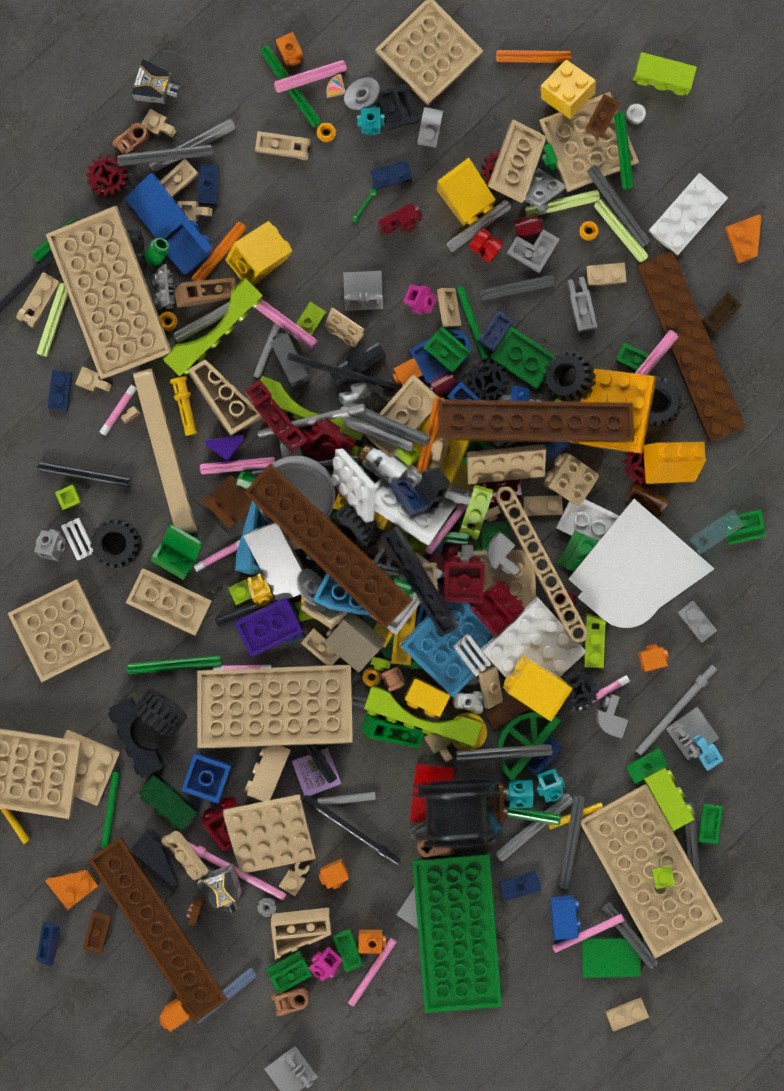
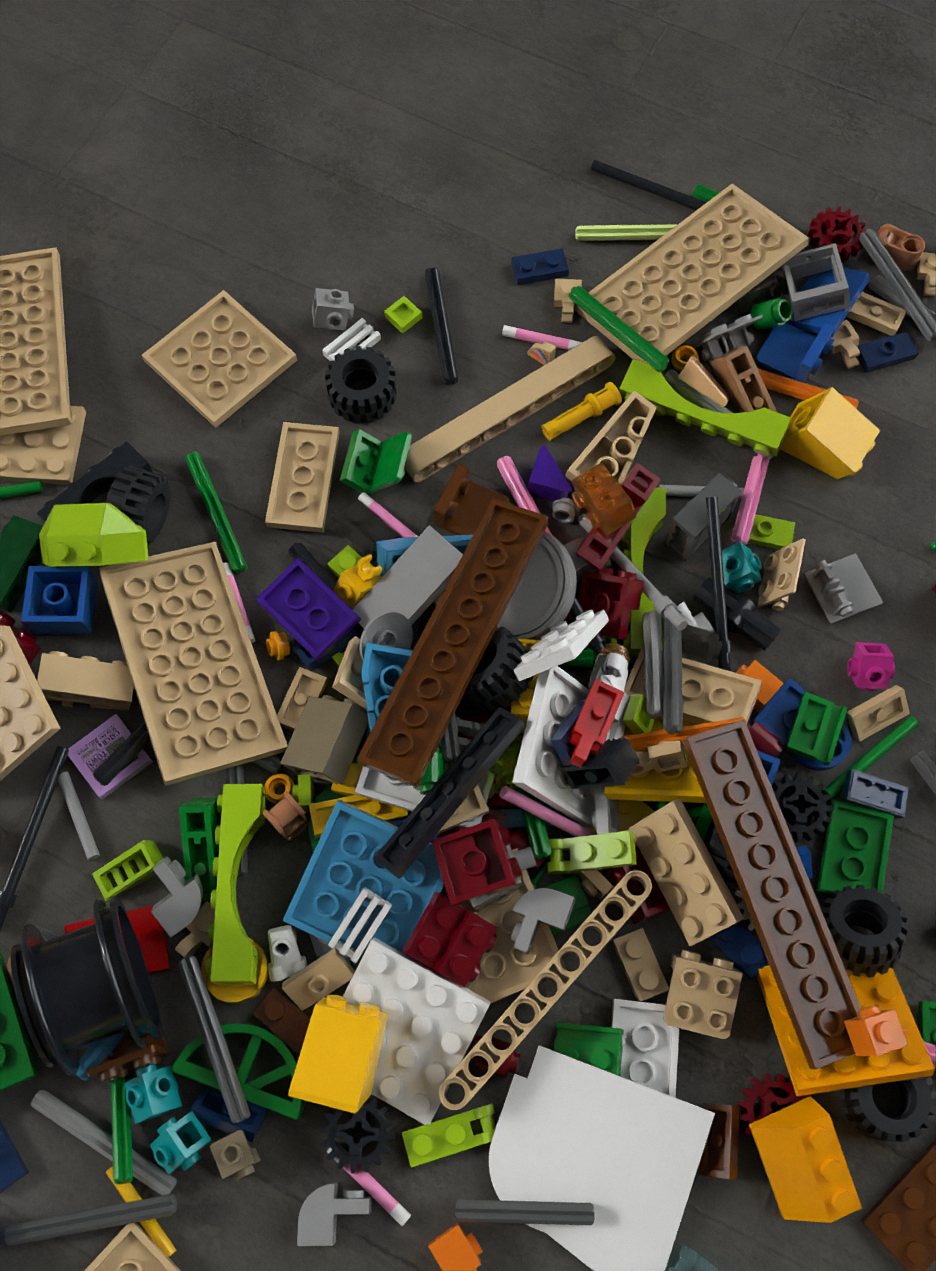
camera: 65 degrees right, 20 degrees down
tan plate [16,272,61,328] -> none
yellow brick [404,676,450,718] -> none
none -> lime wedge [39,503,149,567]
none -> lime slope [92,840,163,901]
none -> light grey brick [151,856,203,937]
none -> dark tan bracket [210,1130,261,1181]
none -> light orange plate [266,631,290,661]
none -> dark grey axle [455,1200,595,1225]
none -> light grey plate [552,498,580,524]
none -> green axle [568,286,669,372]
none -> red hinge [569,679,625,768]
none -> clear orange brick [571,462,637,536]
none -> light nougat slope [678,355,730,407]
none -> teal brick [722,542,762,592]
none -> light grey window [782,243,850,321]
none -> orange brick [844,1005,908,1056]

